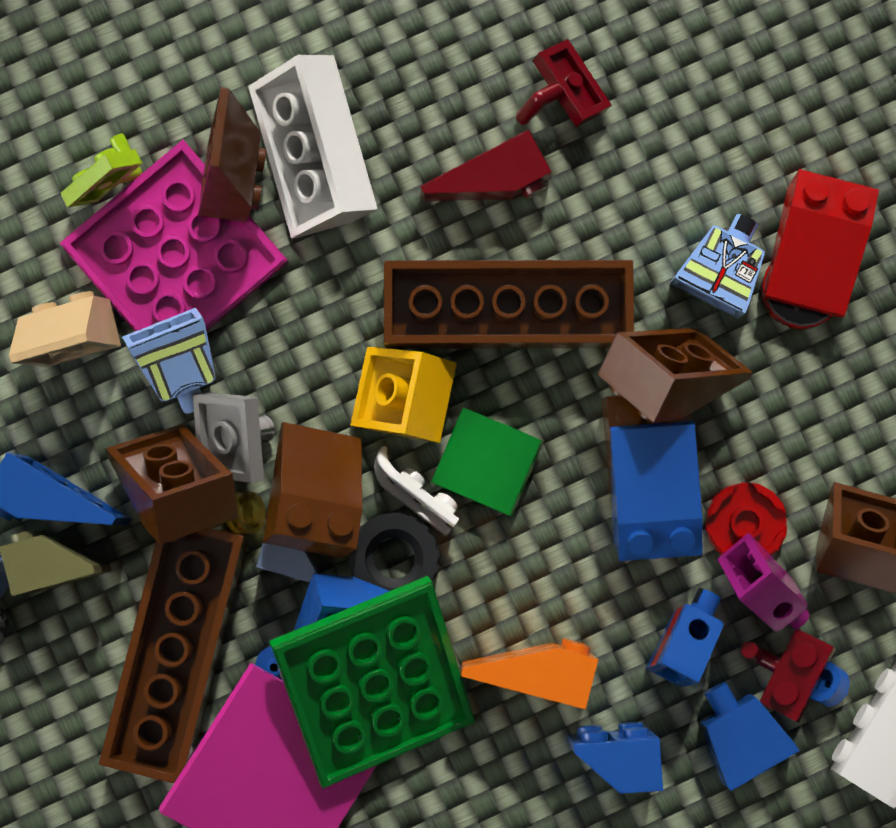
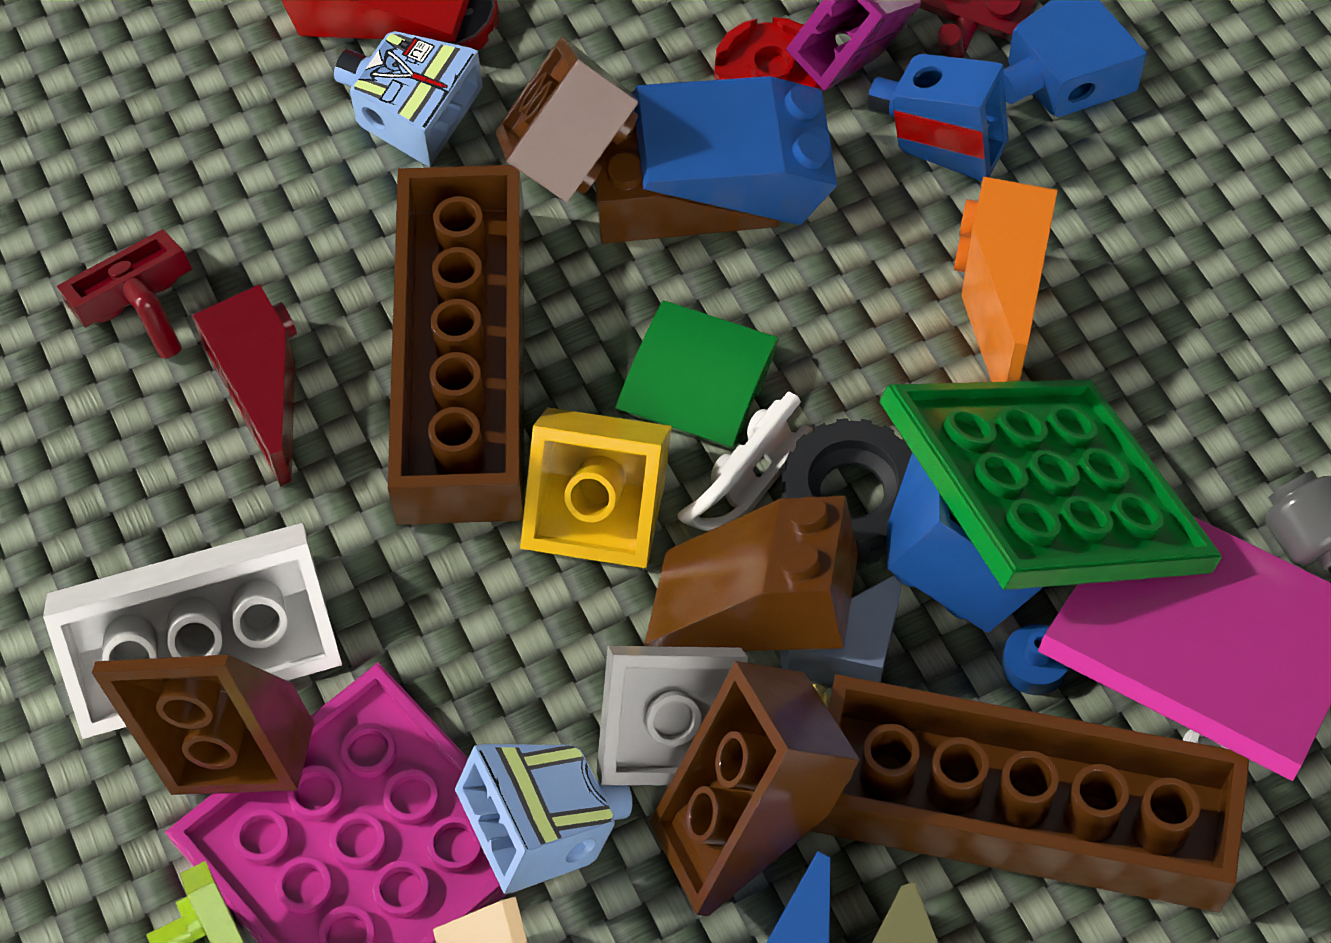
camera: 90 degrees left, 25 degrees down
blue slope [567,722,663,794] -> none

